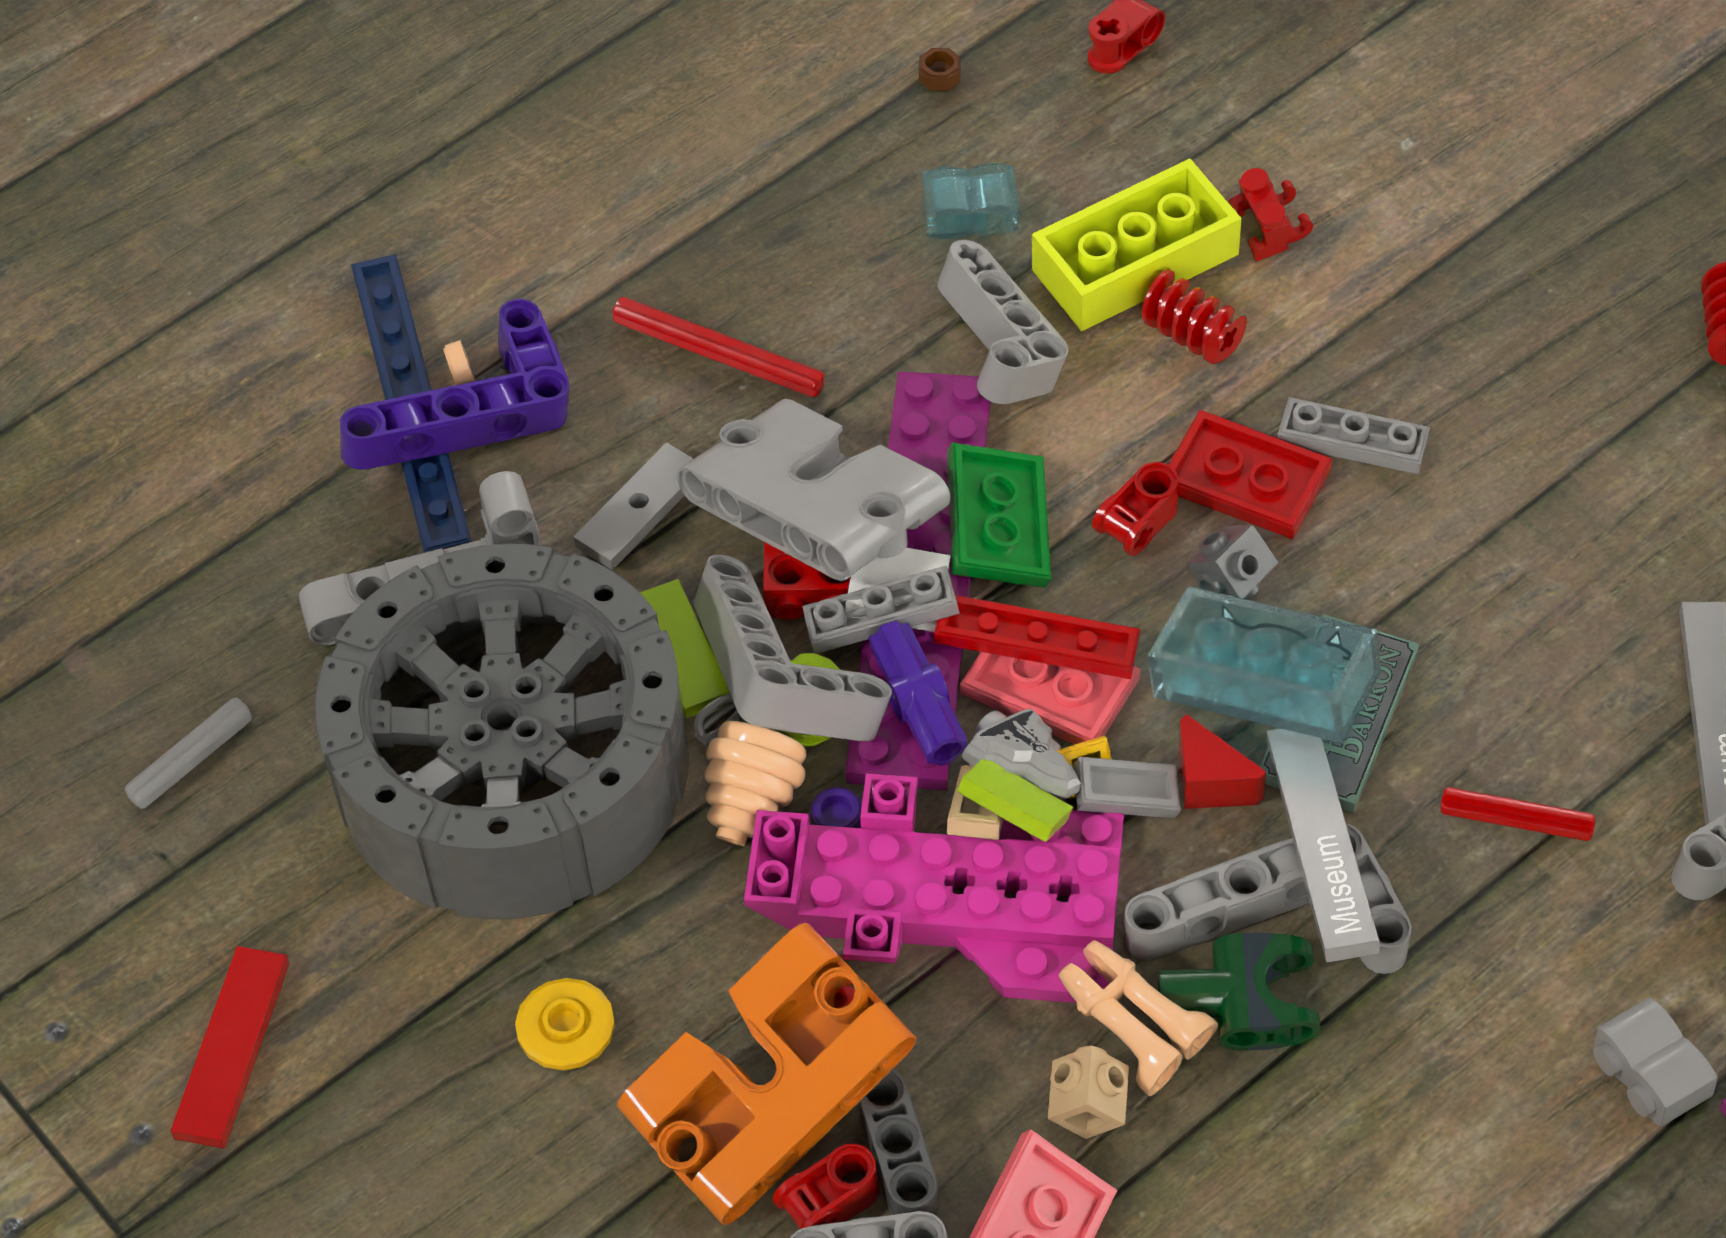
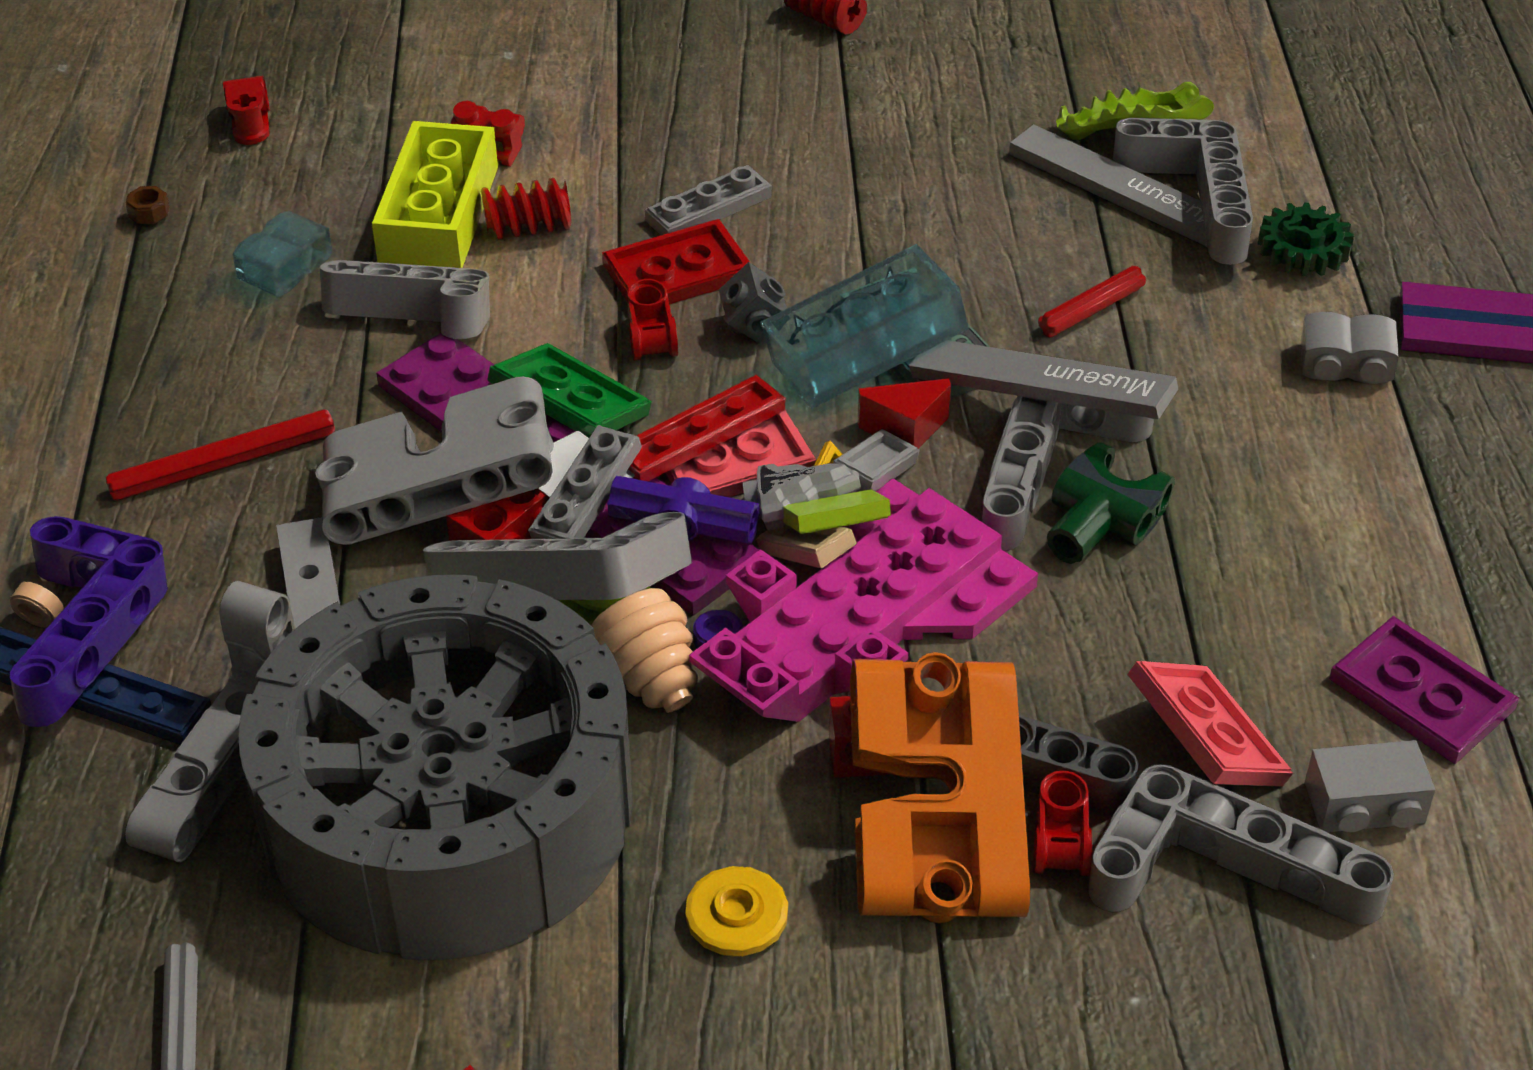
camera: 55 degrees left, 10 degrees down
tan brick [1048,1046,1129,1139] -> none
light nougat piece [1059,940,1218,1096] -> none

